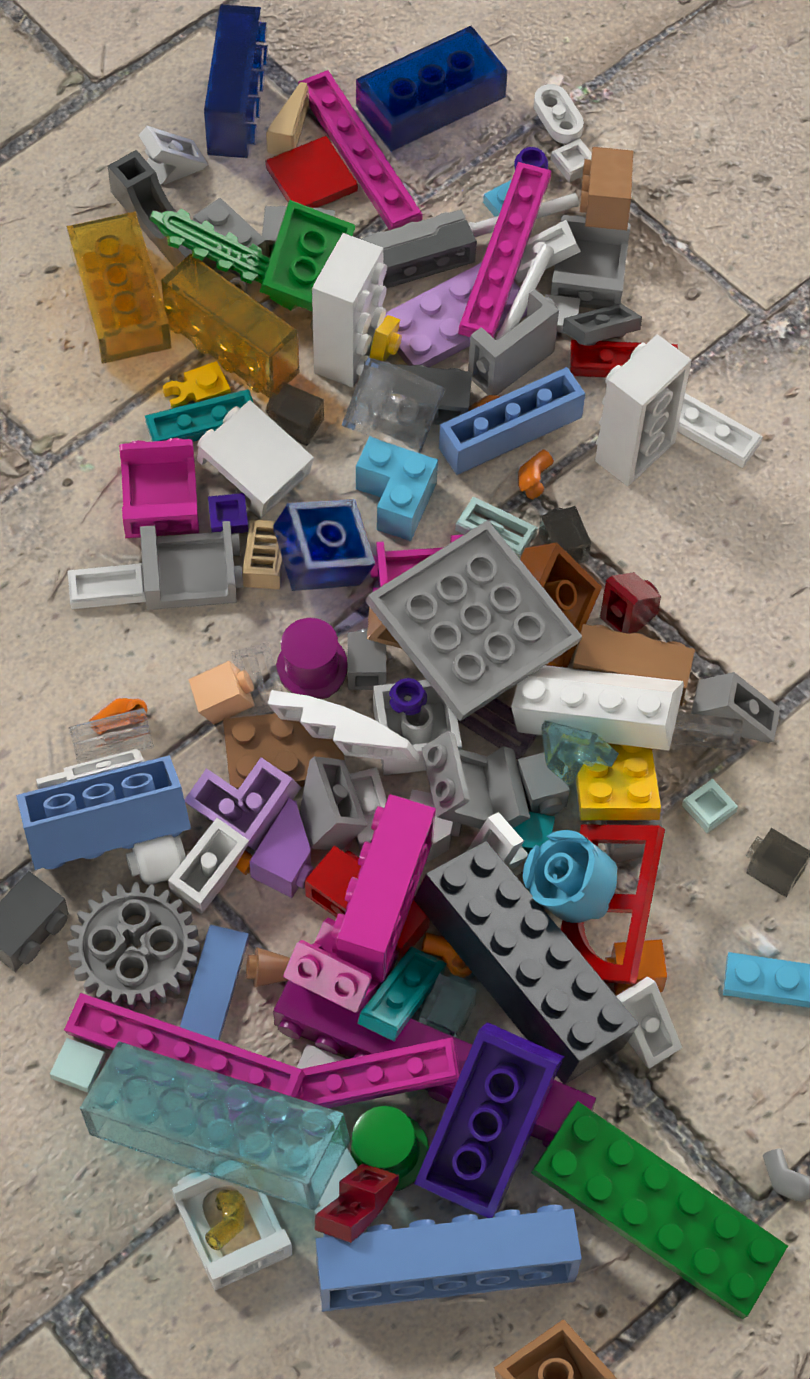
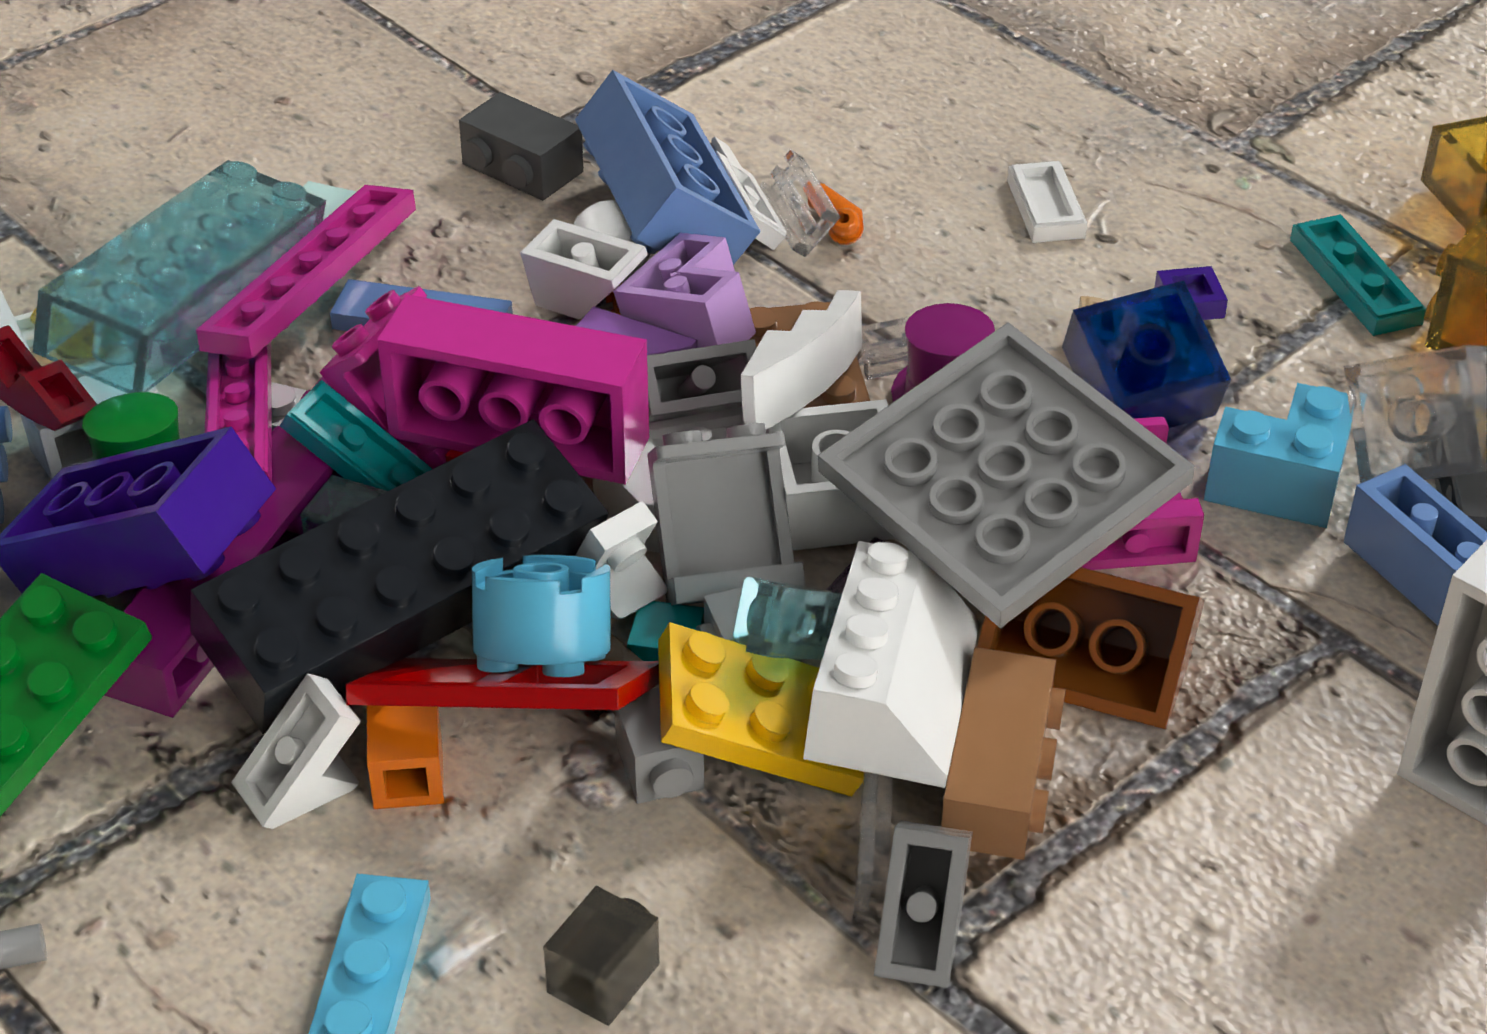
camera: 90 degrees right, 20 degrees down
light grey gear [67,882,200,1011] -> none
dark pink panel [119,438,199,539] -> none
light grey panel [140,521,243,610] -> none
yellow plate [162,361,231,409] -> none
light nougat brick [188,661,254,725] -> none
white panel [197,400,314,519] -> none
clear smoke brick [266,383,324,446] -> none
dark purple plate [389,678,427,716] -> none
light aqua tile [455,497,538,559] -> none
orange arm [518,449,554,499] -> none
clear smoke brick [538,506,591,564] -> none
dark red slope [599,572,661,634] -> none
light aqua tile [682,779,738,833] -> none

